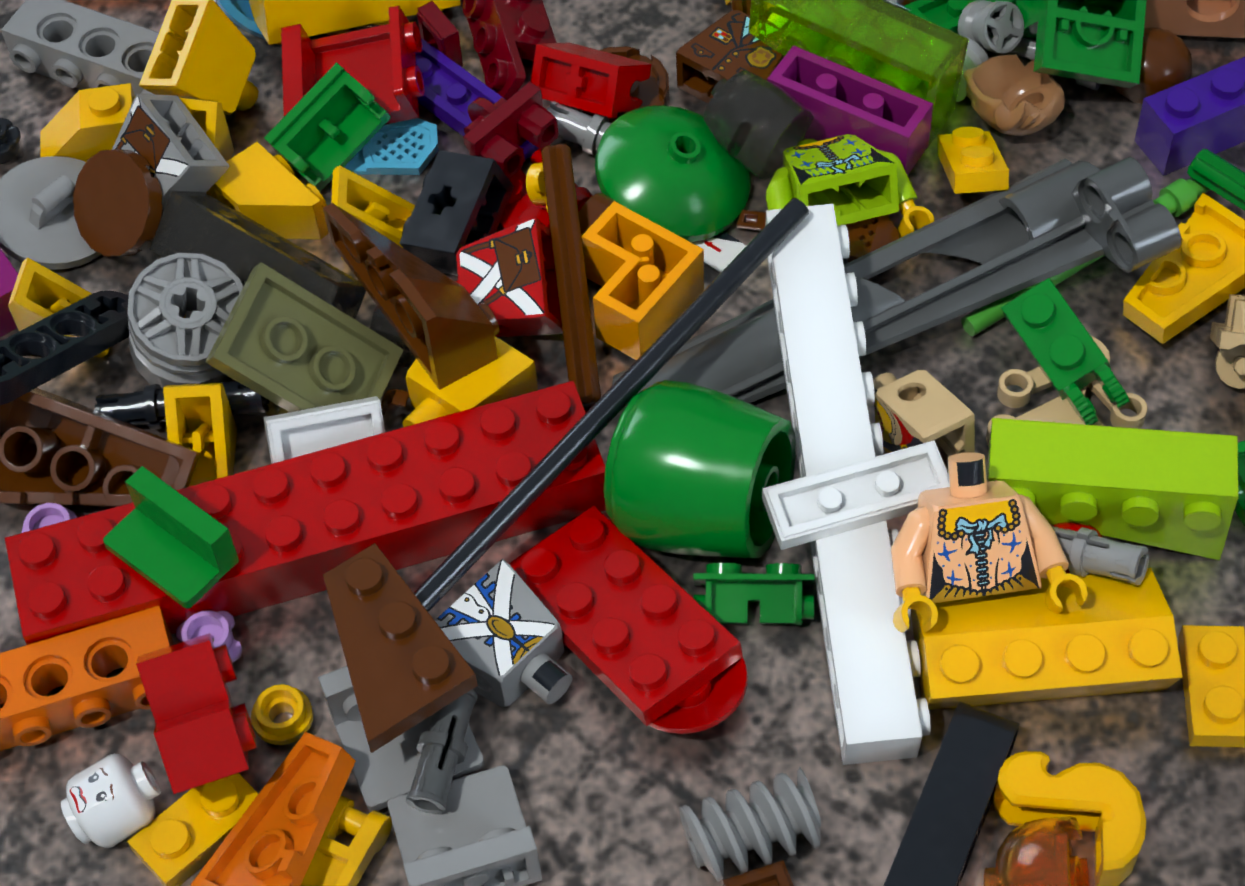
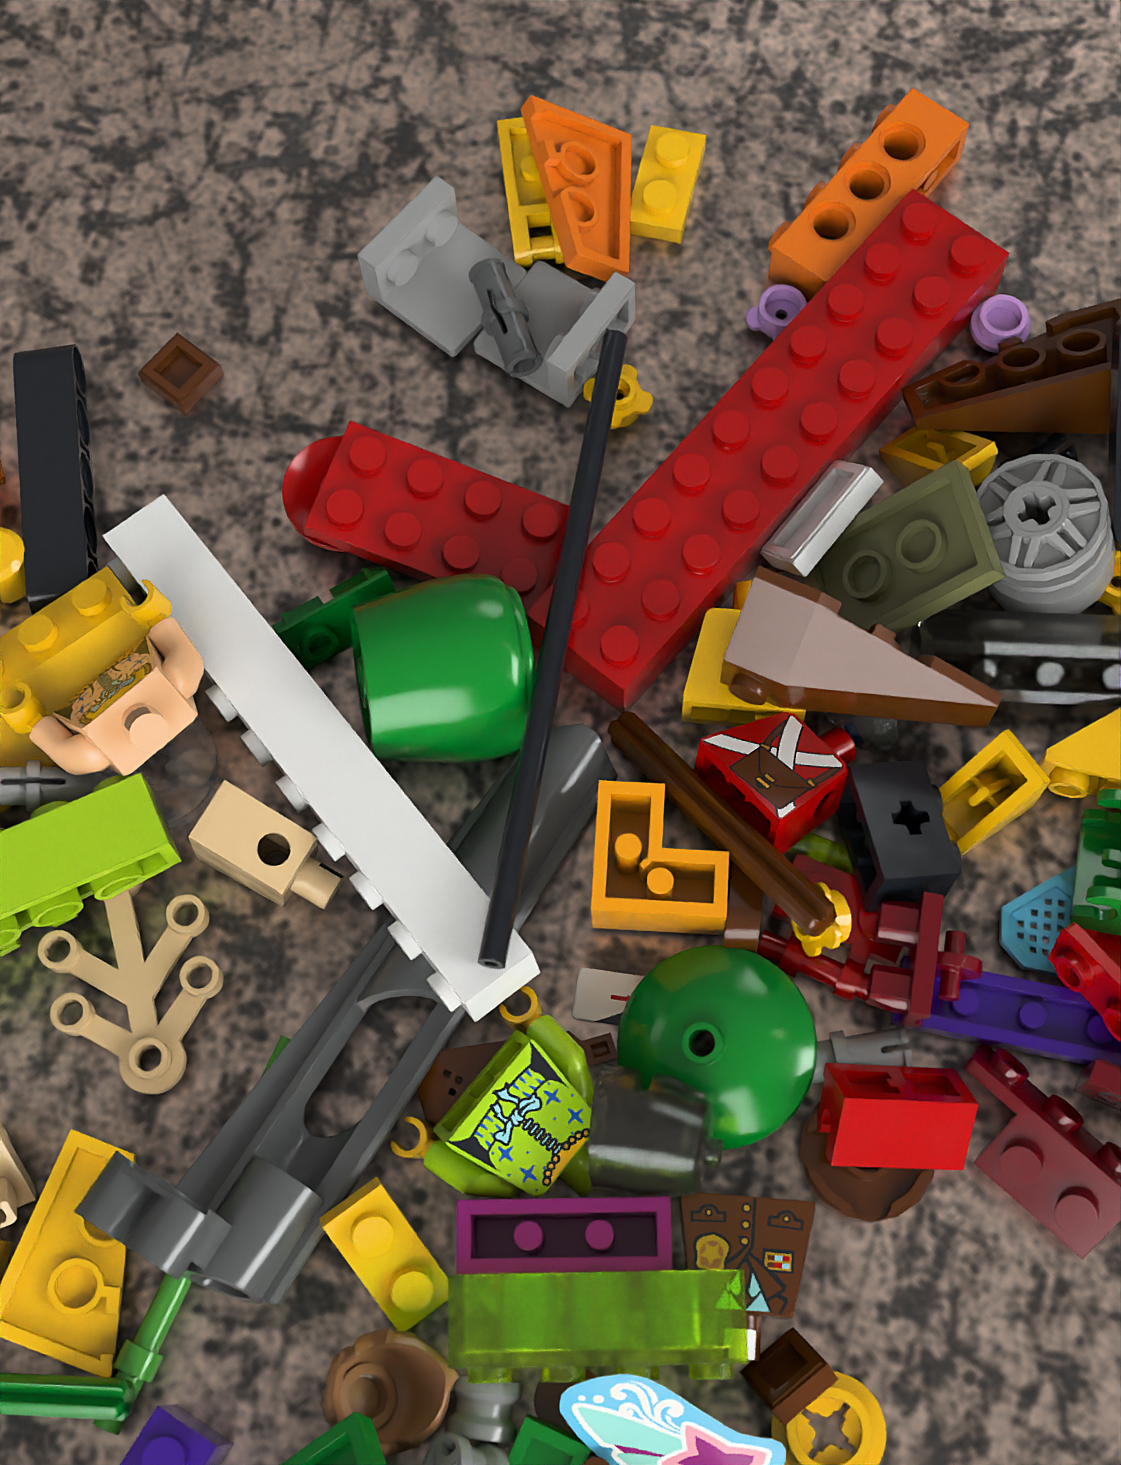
camera: 150 degrees right, 15 degrees up
white head [60,753,161,848] -> none
green panel [103,466,239,608] -> none
red brick [136,633,257,794] -> none
yellow plate [251,684,313,745] -> none
reddish brown wing [323,543,478,753] -> none
torso [435,559,572,707] -> none
light grey piece [679,767,821,881] -> none
white tile [762,440,950,550] -> none
green hinge [1001,278,1130,425] -> none

